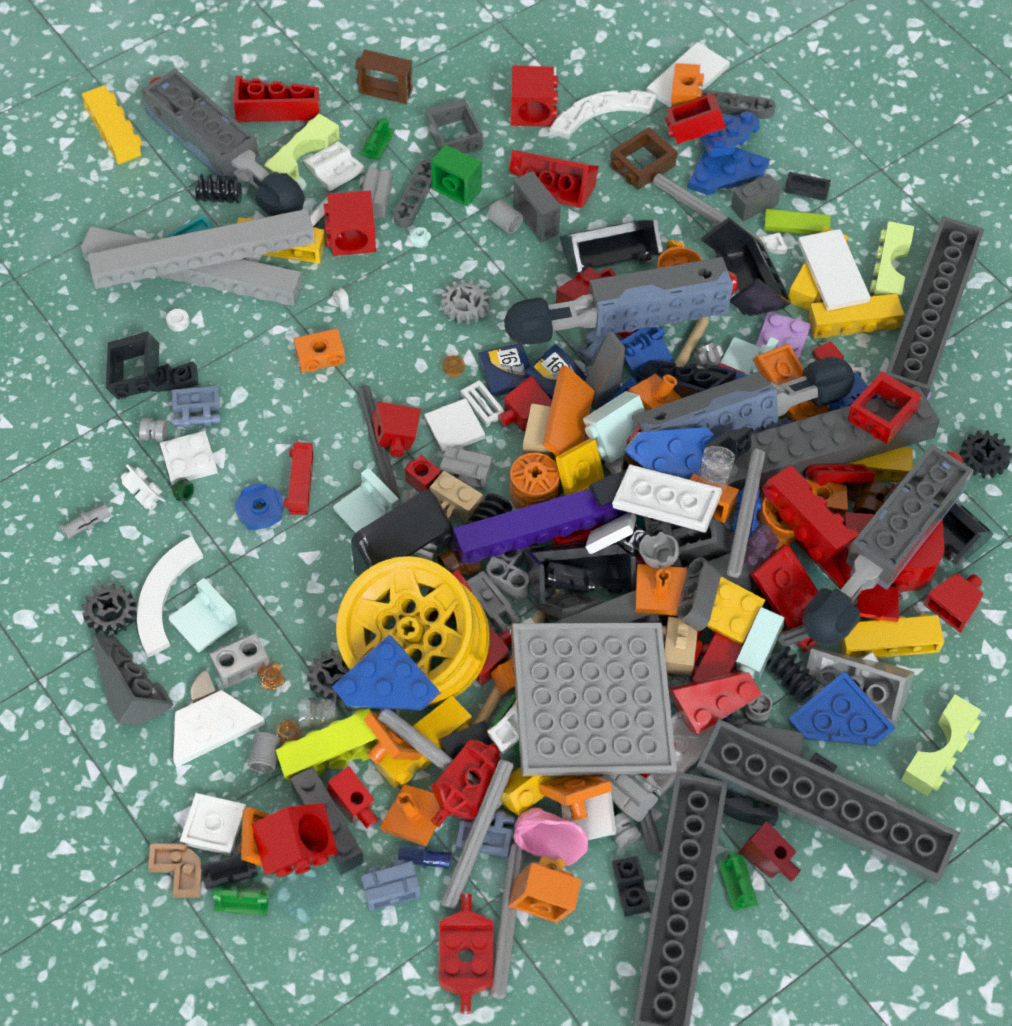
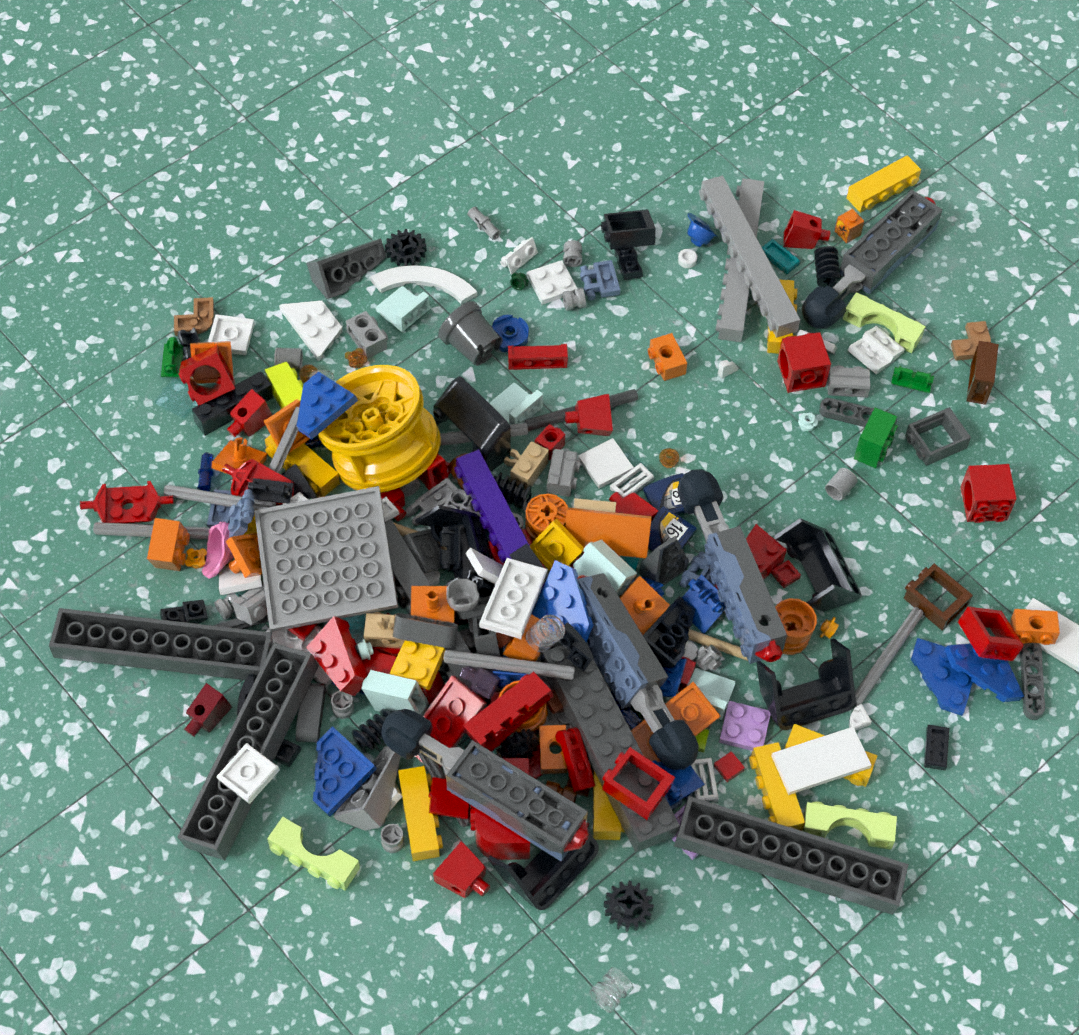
camera: 85 degrees right, 0 degrees up
tile [191,670,216,703] -> none
red wedge [233,75,321,123] -> none
sand blue brick [361,860,421,912] -> none
light grey gear [441,279,489,325] -> none
red wedge [509,150,599,208] -> none
dark grey window [513,171,561,243] -> none
white tile [550,90,657,139] -> none
green hinge [718,852,758,911] -> none
dark grey brick [731,174,782,221] -> none
lime tile [764,209,831,235] -> none
none -> white tile [216,743,280,804]
none -> sand blue plate [228,489,254,538]
none -> black hinge [248,478,294,504]
none -> light aqua plate [357,639,374,660]
none -> light grey wheel [381,824,404,853]
none -> dark grey piece [438,301,503,366]
none -> light grey wheel [562,288,586,311]
none -> blue piece [687,213,718,247]
none -> red torso [783,210,830,249]
none -> orange brick [835,209,864,243]
none -> medium nougat plate [951,321,991,361]

